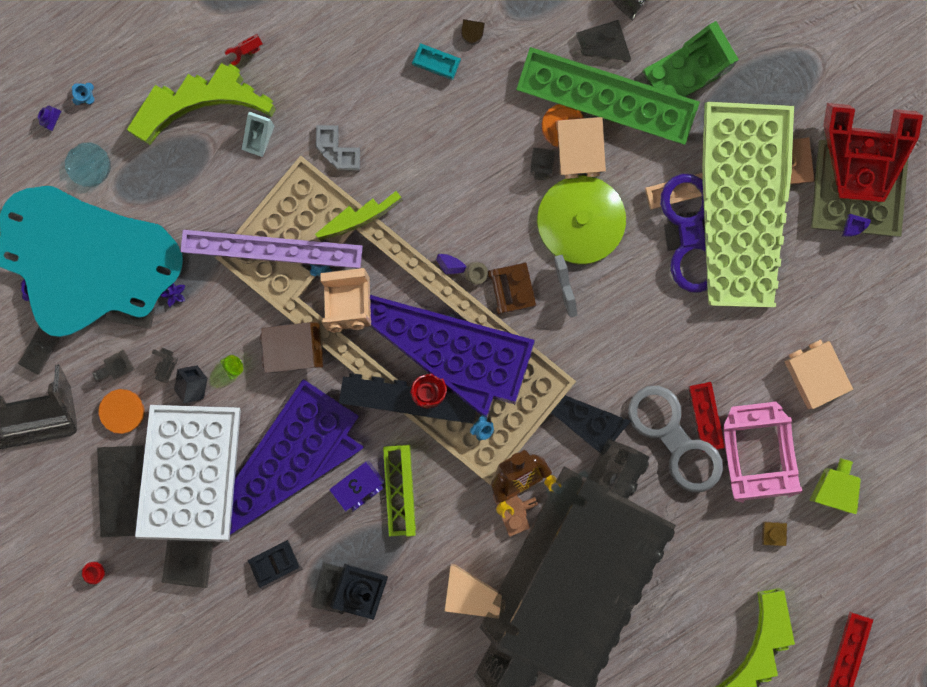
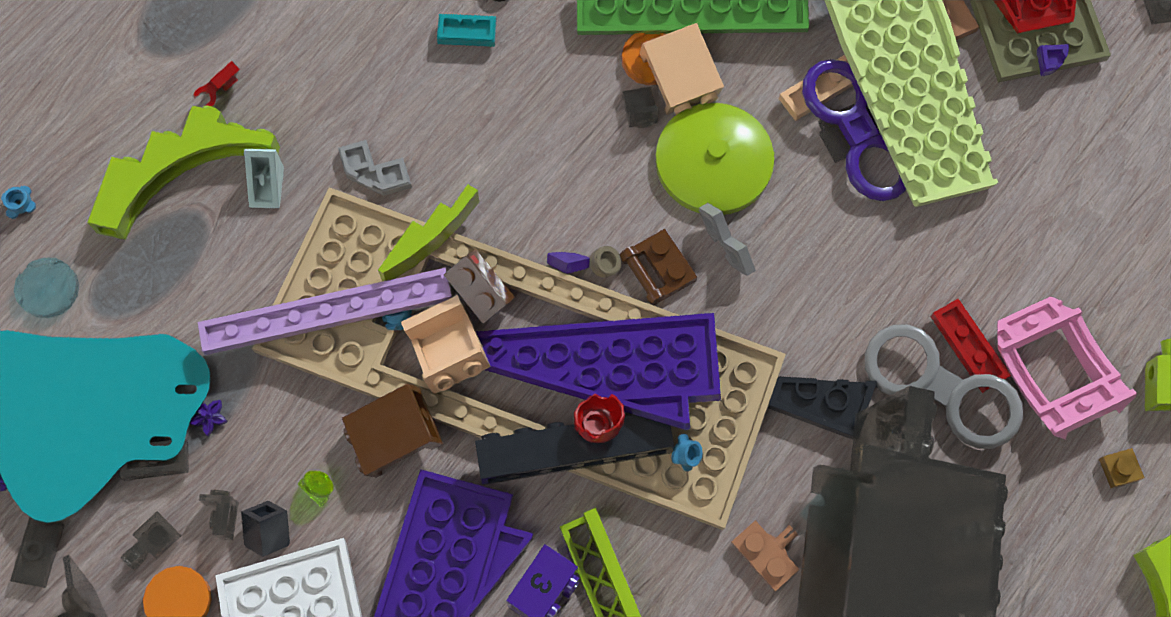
camera: 20 degrees left, 15 degrees down
reddish brown torso [491,450,561,519] -> none
light nougat brick [784,339,853,409] -> none
none -> brick [444,250,515,323]

